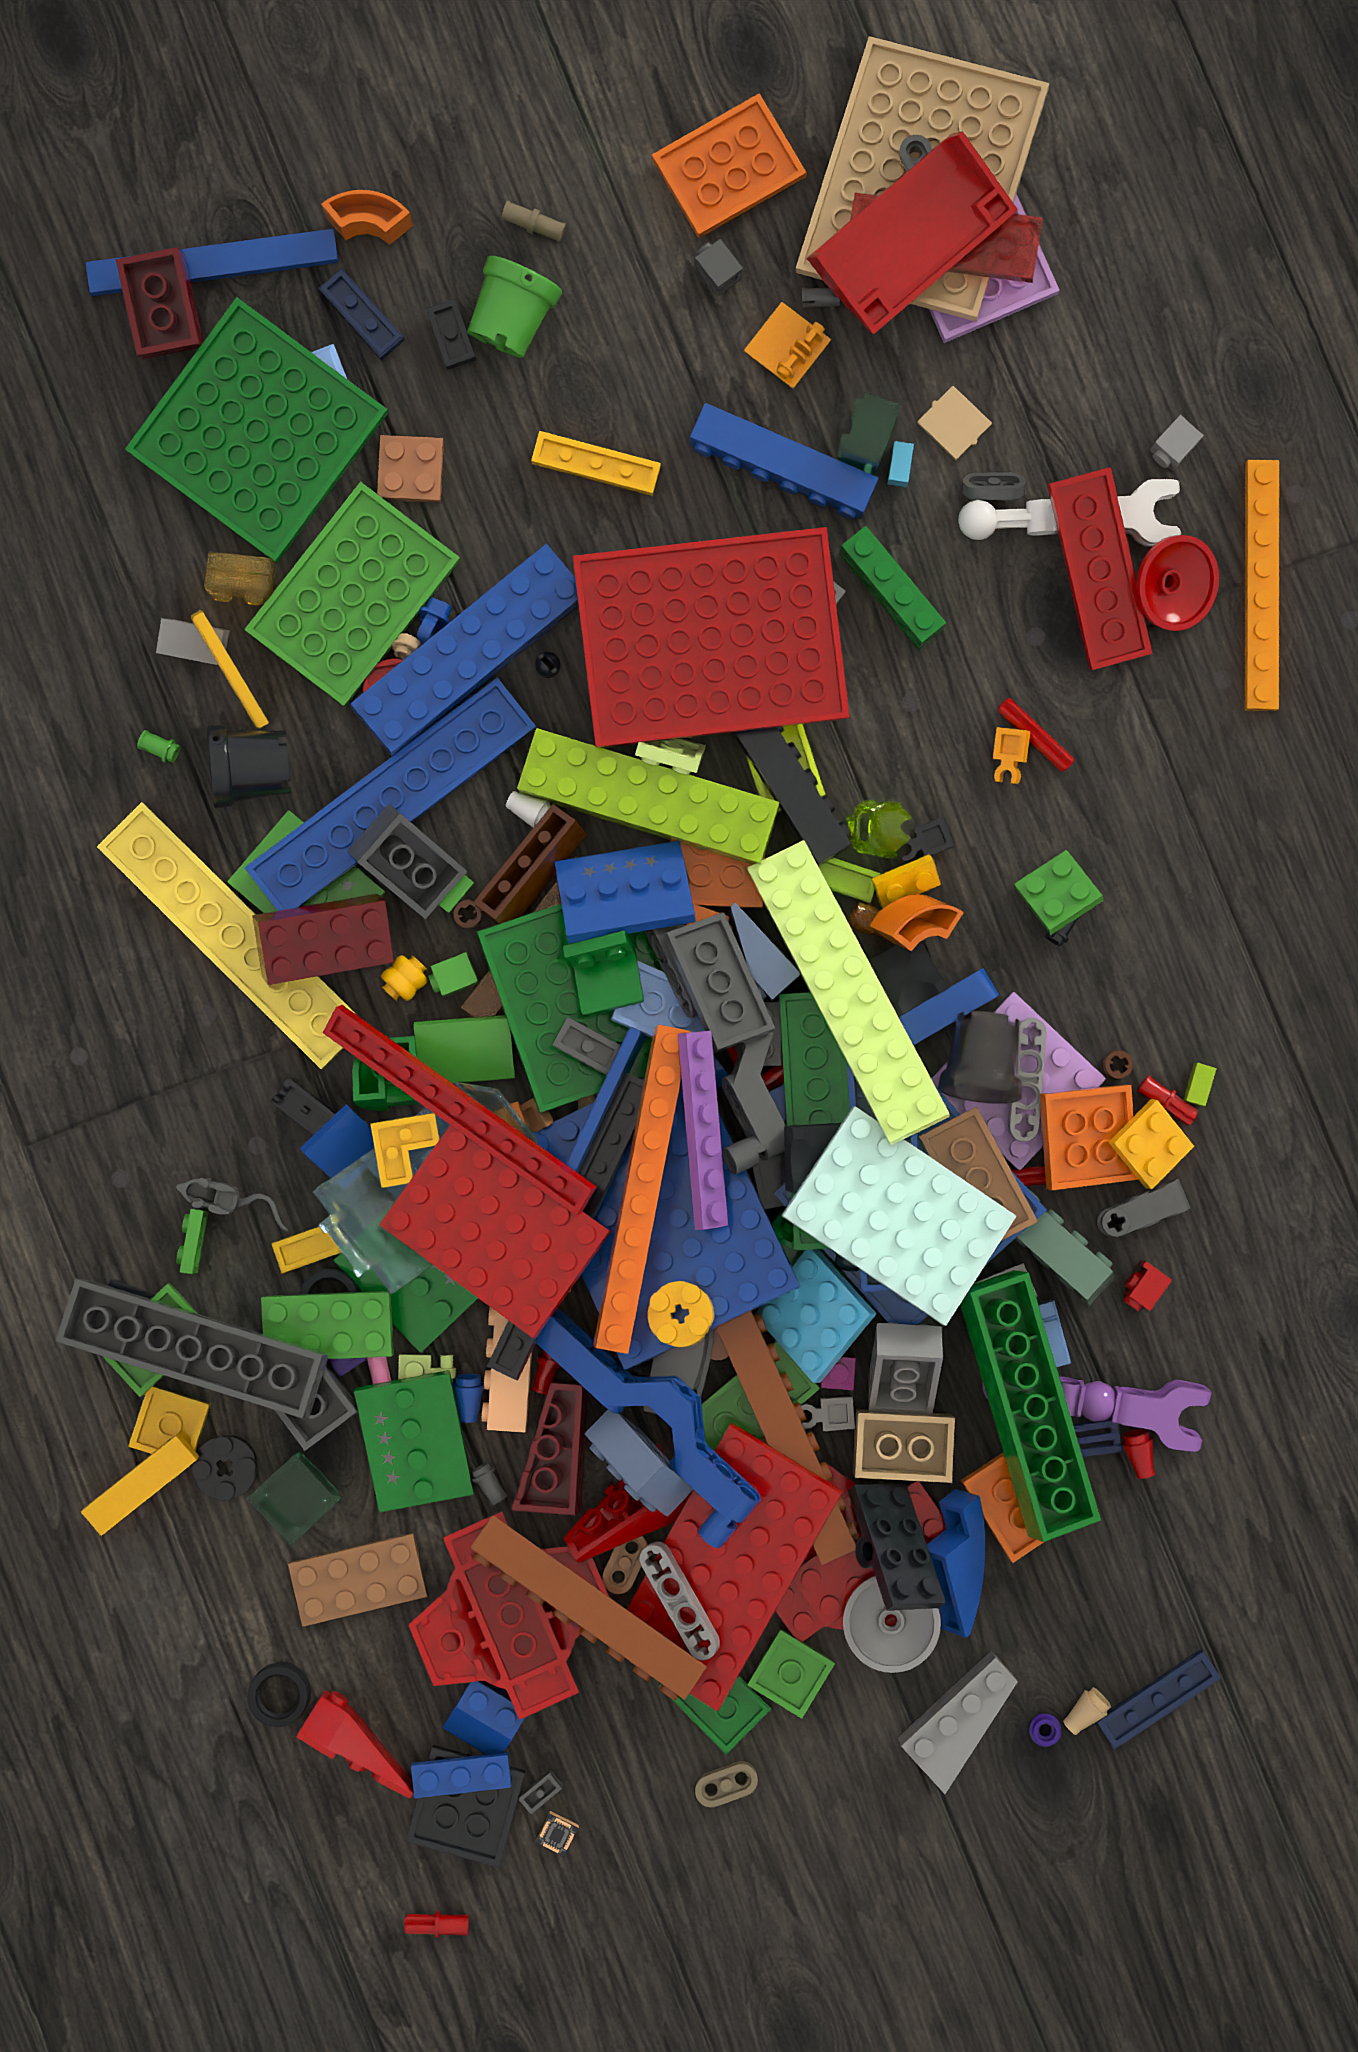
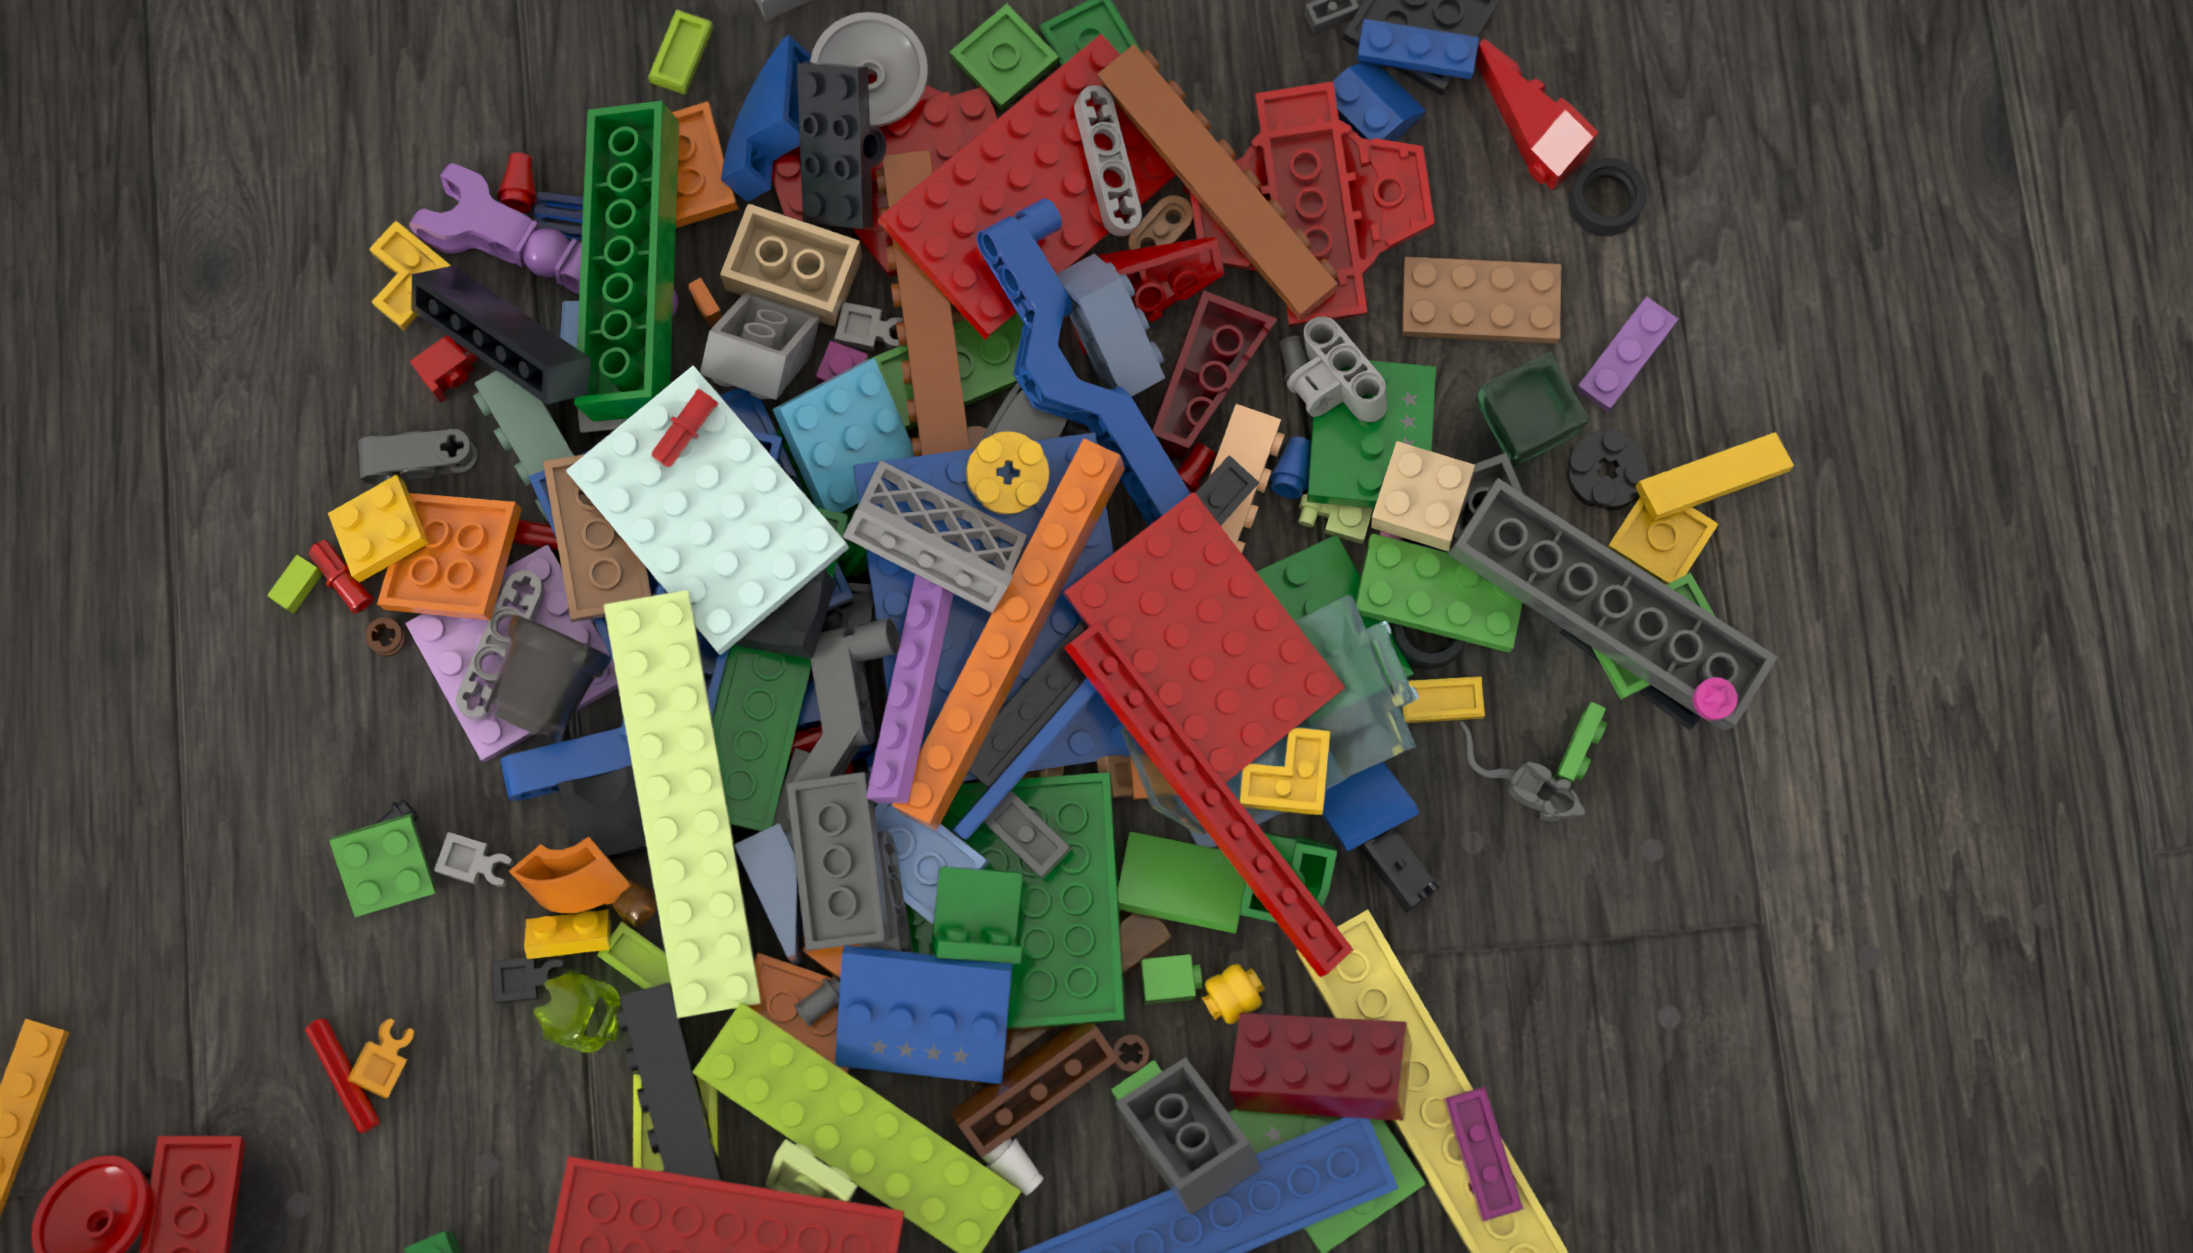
camera: 160 degrees left, 10 degrees down
none -> yellow plate [369,221,451,330]
none -> black brick [411,266,591,404]
none -> light grey plate [434,832,514,887]
none -> lime tile [648,10,714,95]
none -> red axle [651,388,718,468]
none -> orange tile [688,277,723,327]
none -> dark grey pin [794,976,840,1026]
none -> light grey fence [843,460,1027,613]
none -> light grey piece [1287,316,1387,422]
none -> tan brick [1371,441,1475,552]
none -> magenta tile [1443,1087,1523,1222]
none -> medium lavender plate [1576,296,1678,413]
none -> dark pink tile [1693,677,1737,721]

